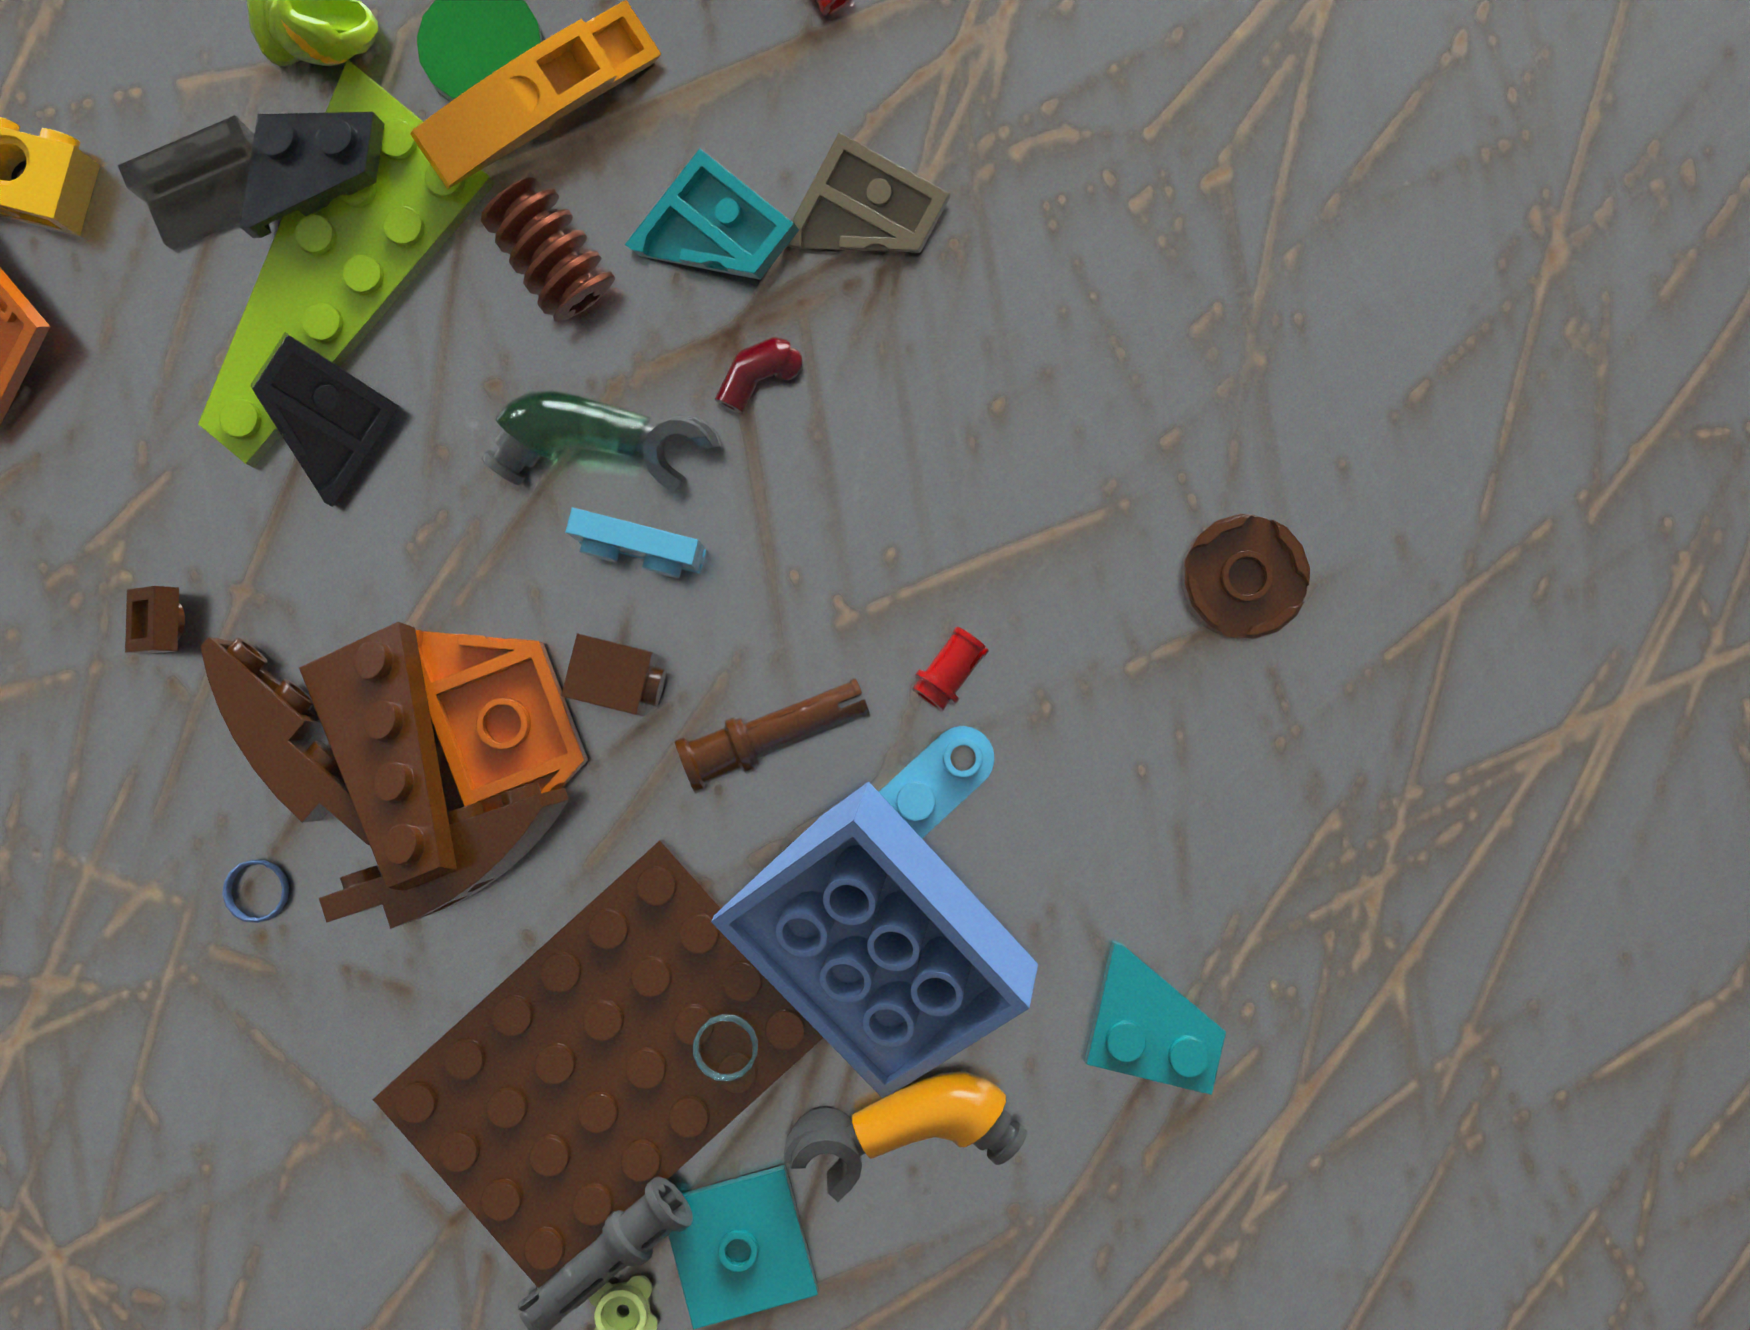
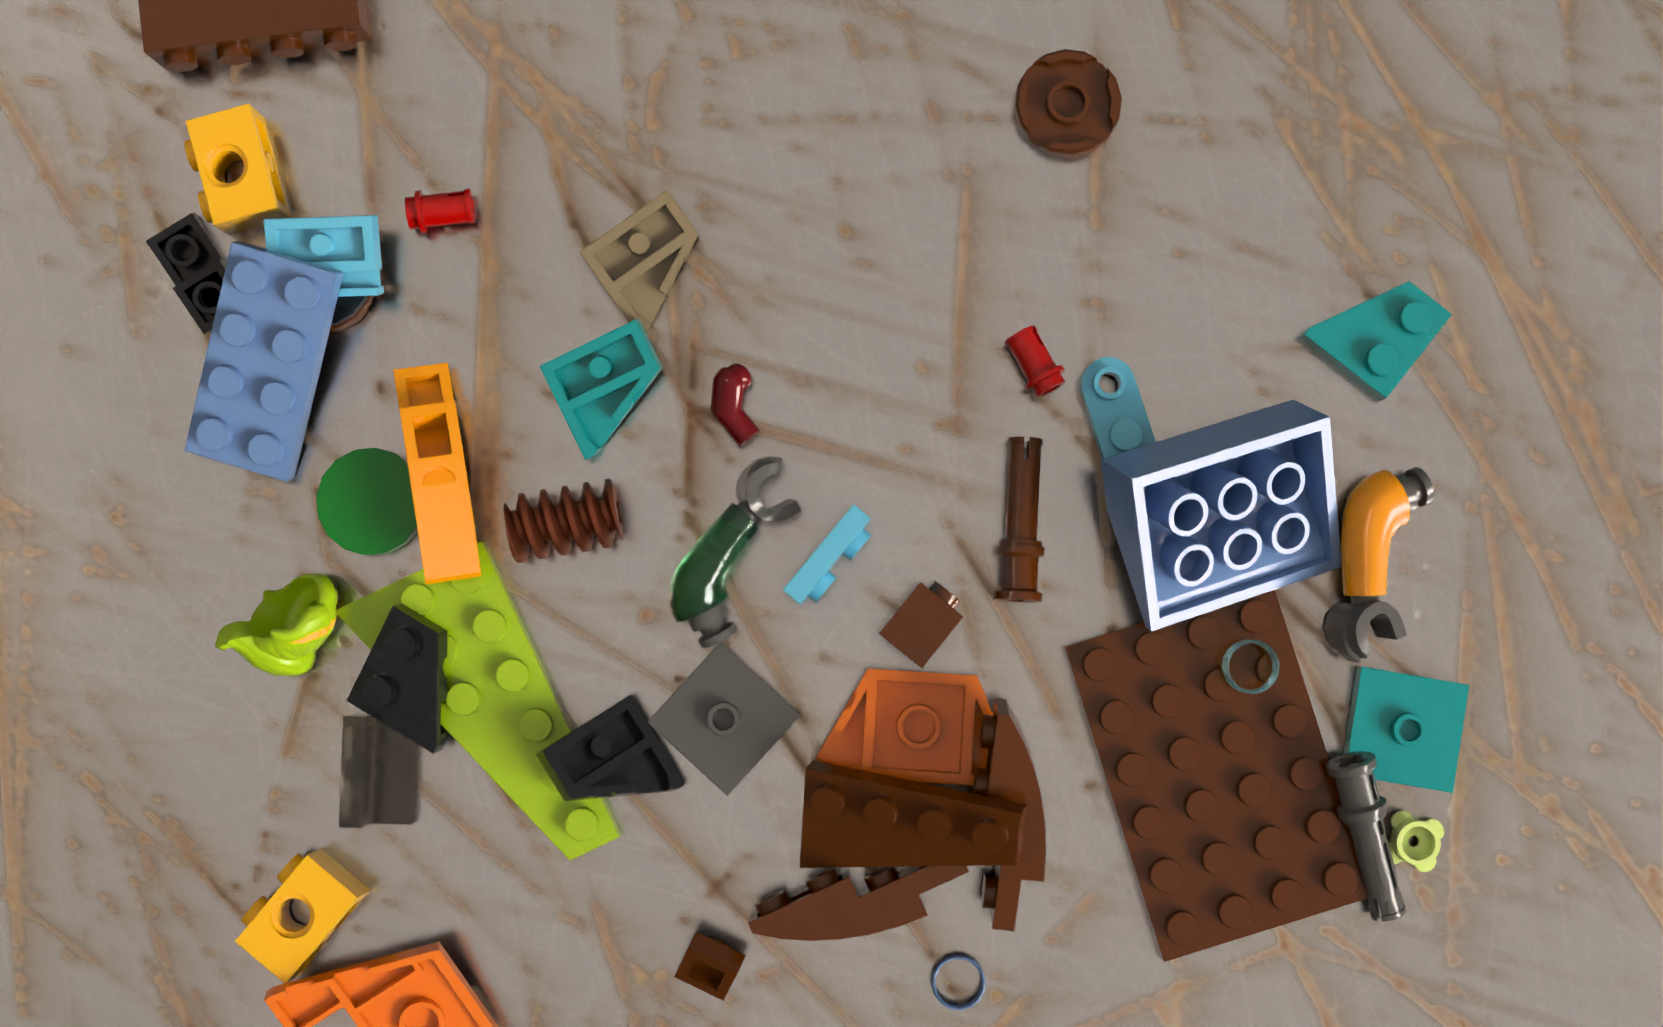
camera: 65 degrees left, 0 degrees up
none -> dark grey plate [648,641,801,796]

